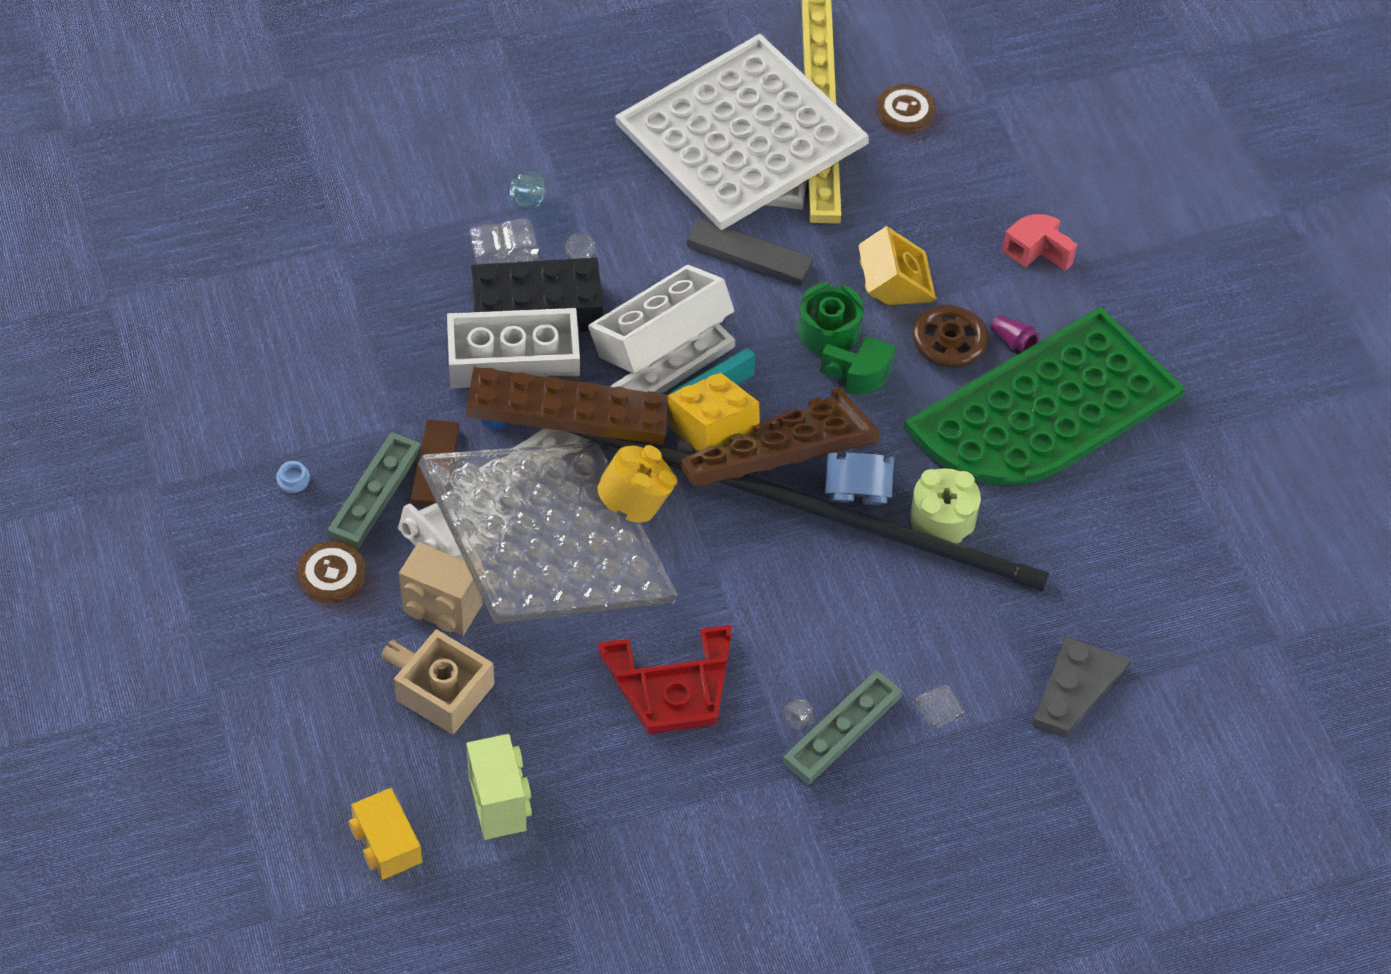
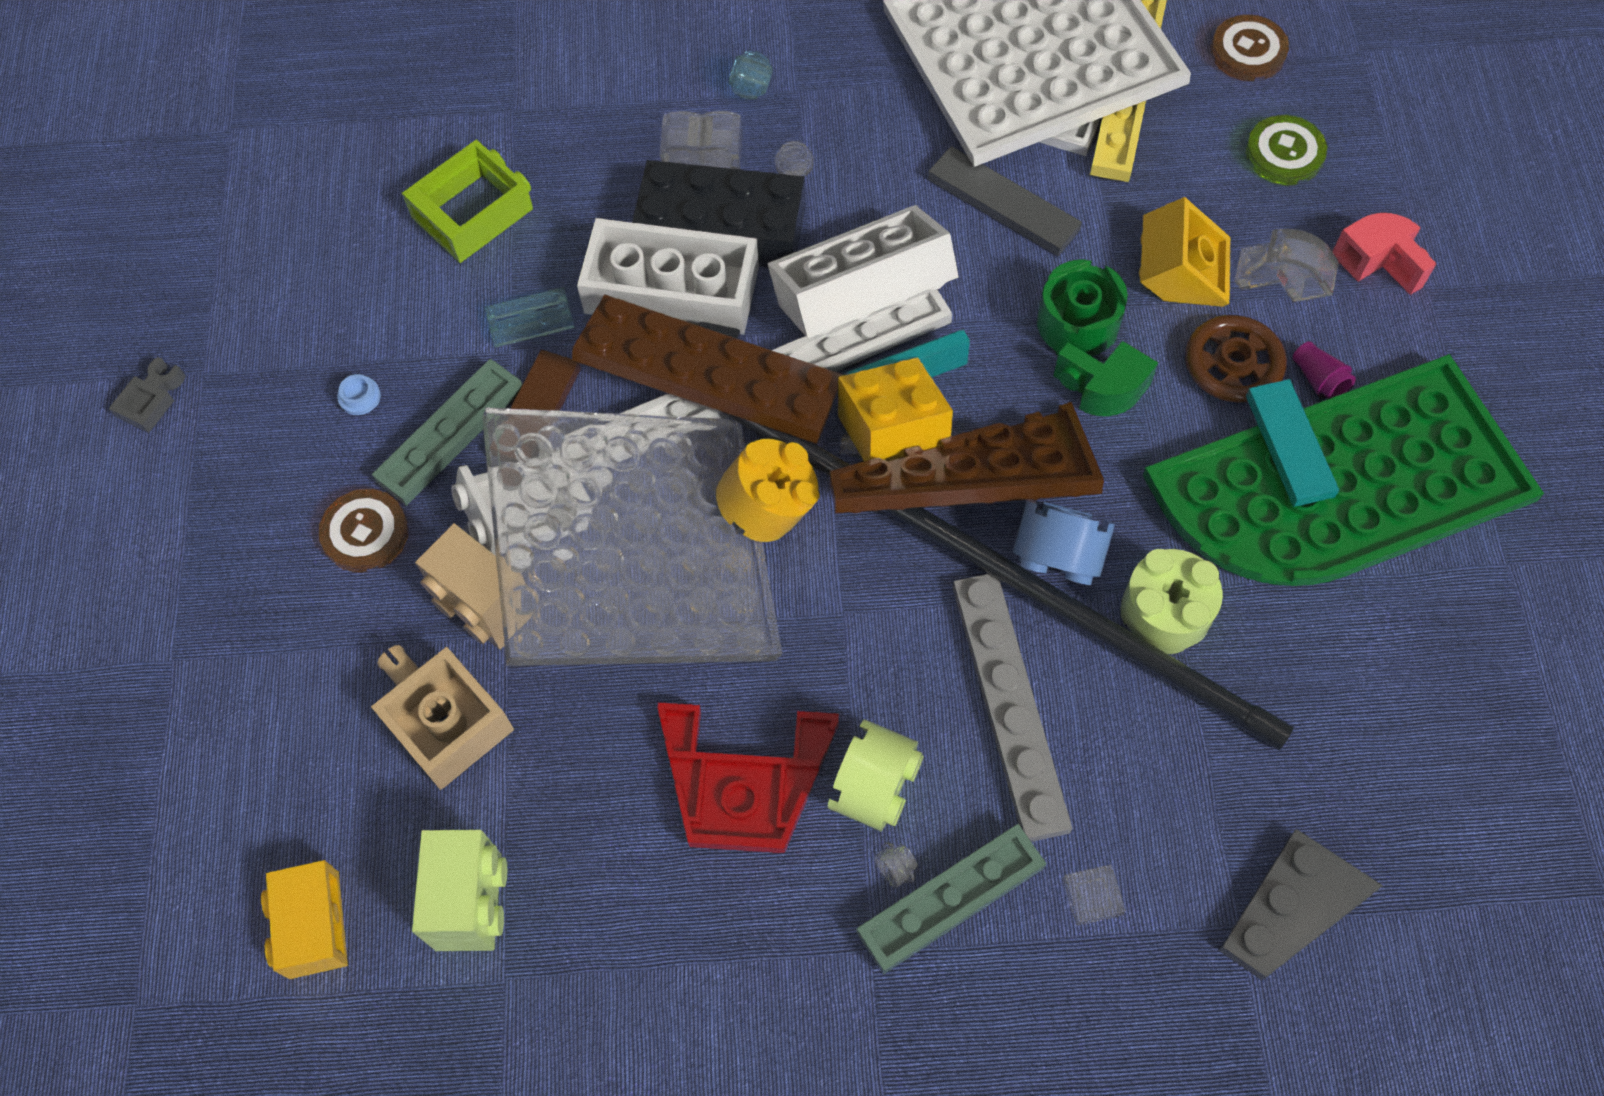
camera: 20 degrees right, 10 degrees up
none -> dark grey plate [108,357,186,433]
none -> lime window [402,139,533,263]
none -> clear light blue tile [484,287,575,348]
none -> yellowish green brick [827,719,924,831]
none -> light grey plate [953,574,1073,842]
none -> clear brick [1234,229,1339,302]
none -> clear neon green tile [1245,115,1328,186]
none -> teal tile [1246,379,1339,507]

